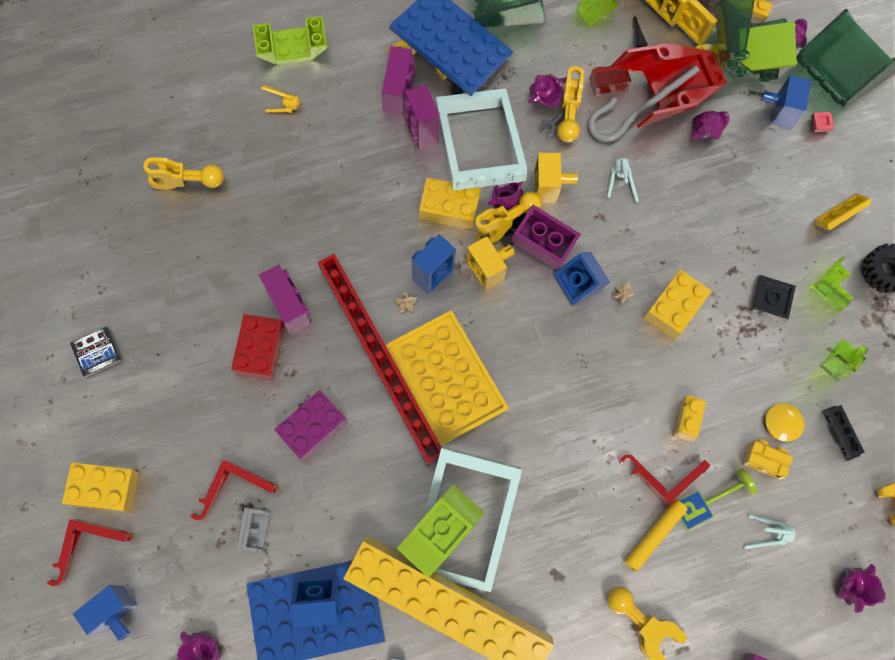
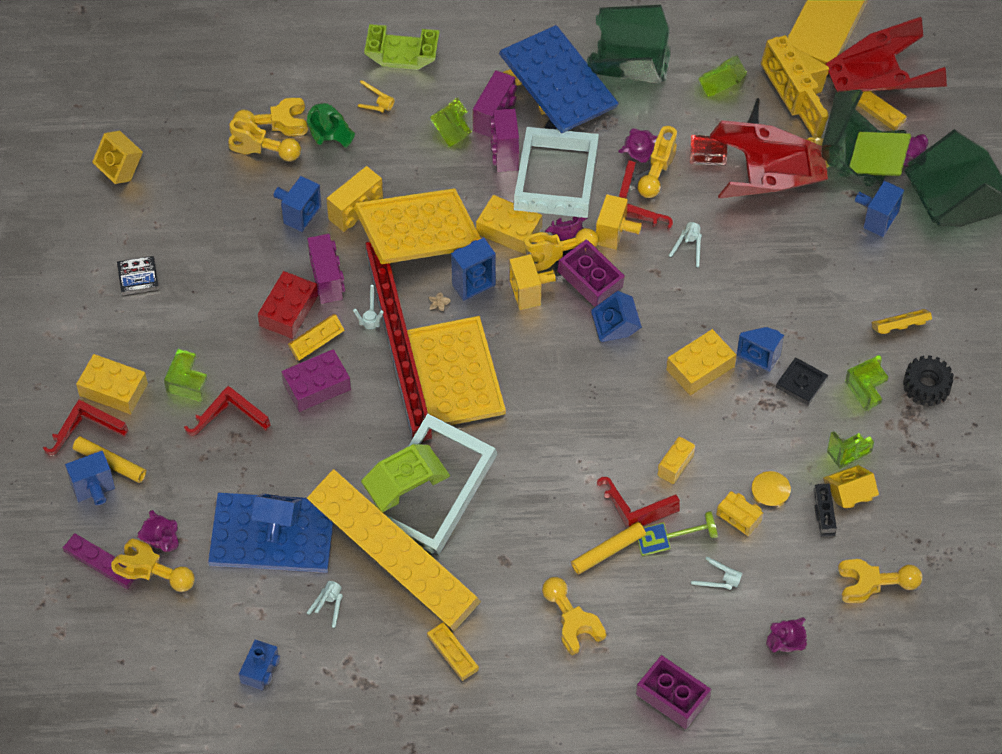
camera: 20 degrees right, 15 degrees down
light grey hinge [236,508,270,554] -> none
light grey piece [588,66,700,142] -> none
tan plant [612,283,634,303] -> none
magenta hair [691,111,730,140] -> none
coral plate [811,112,834,132] -> none
none -> yellow piece [73,436,147,483]
none -> yellow brick [92,130,143,184]
none -> clear neon green panel [164,349,208,402]
none -> yellow piece [233,98,308,137]
none -> blue brick [273,176,322,232]
none -> yellow plate [288,314,345,361]
none -> green hair [307,103,355,148]
none -> yellow brick [326,166,383,232]
none -> light aqua plant [353,284,383,330]
none -> yellow plate [354,188,481,264]
none -> clear neon green panel [430,97,472,147]
none -> red hinge [619,160,673,231]
none -> blue slope [736,327,784,372]
none -> yellow slope [823,465,879,508]

